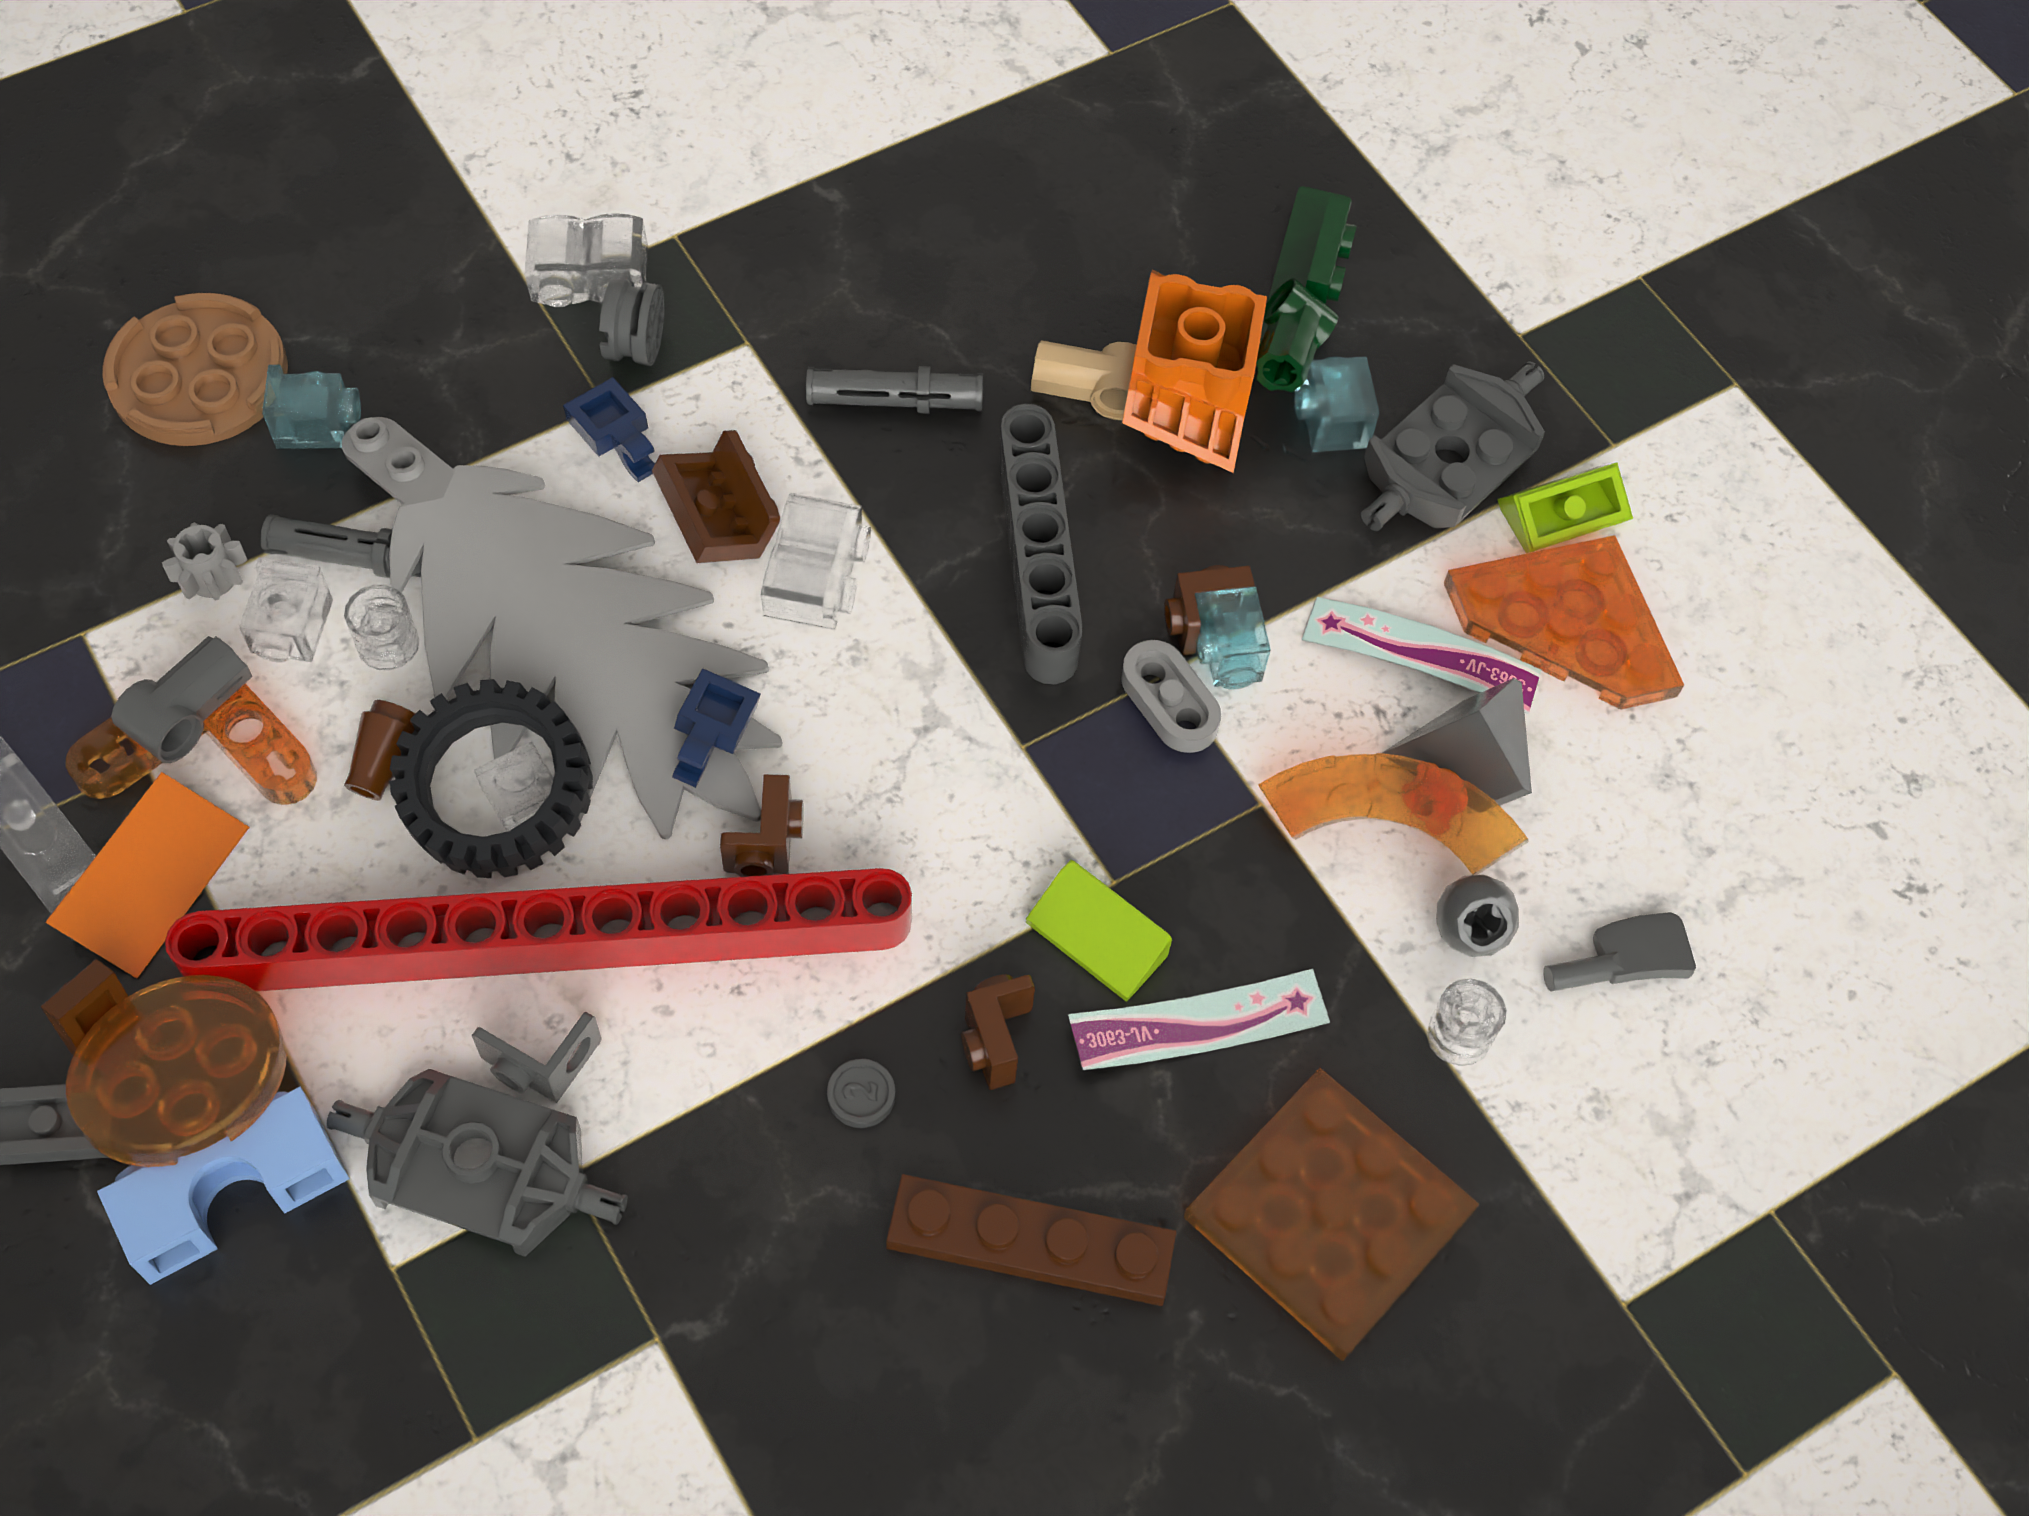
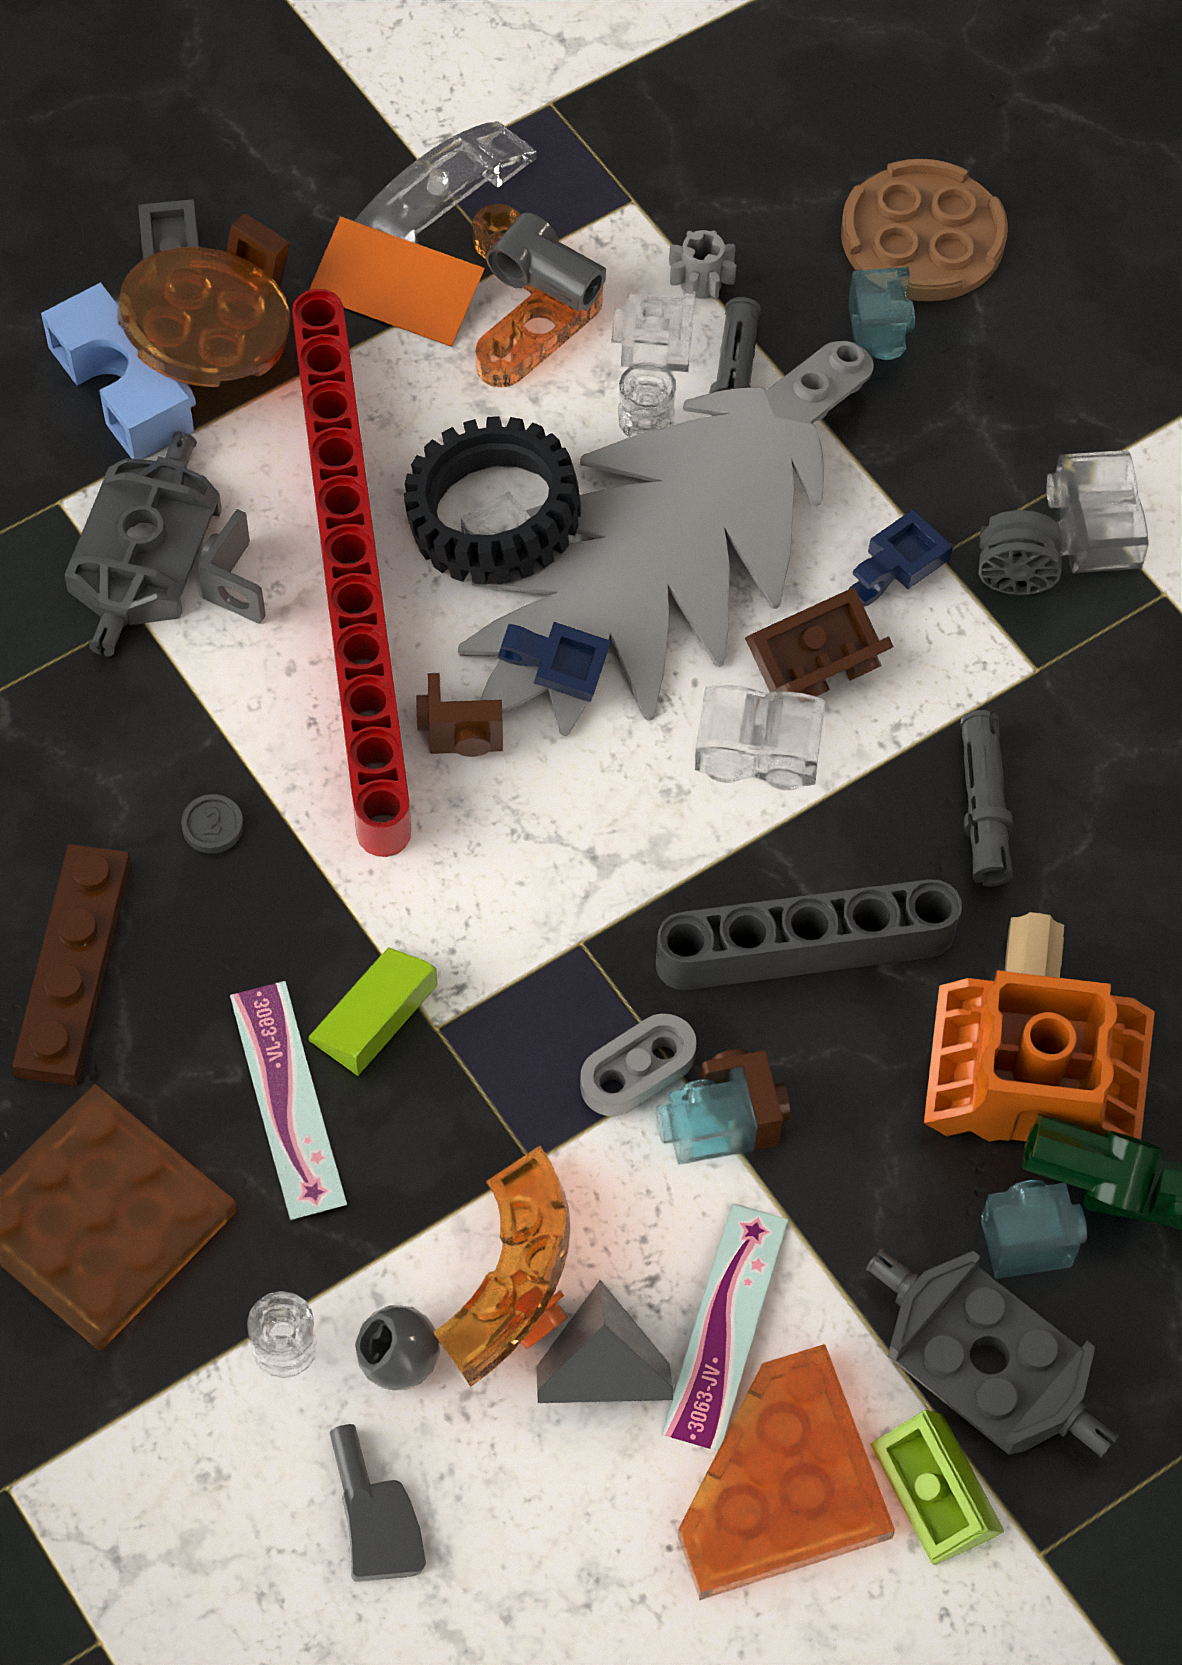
camera: 90 degrees right, 0 degrees up
reddish brown cone [344,700,415,801] -> none
reddish brown bracket [961,975,1035,1090] -> none

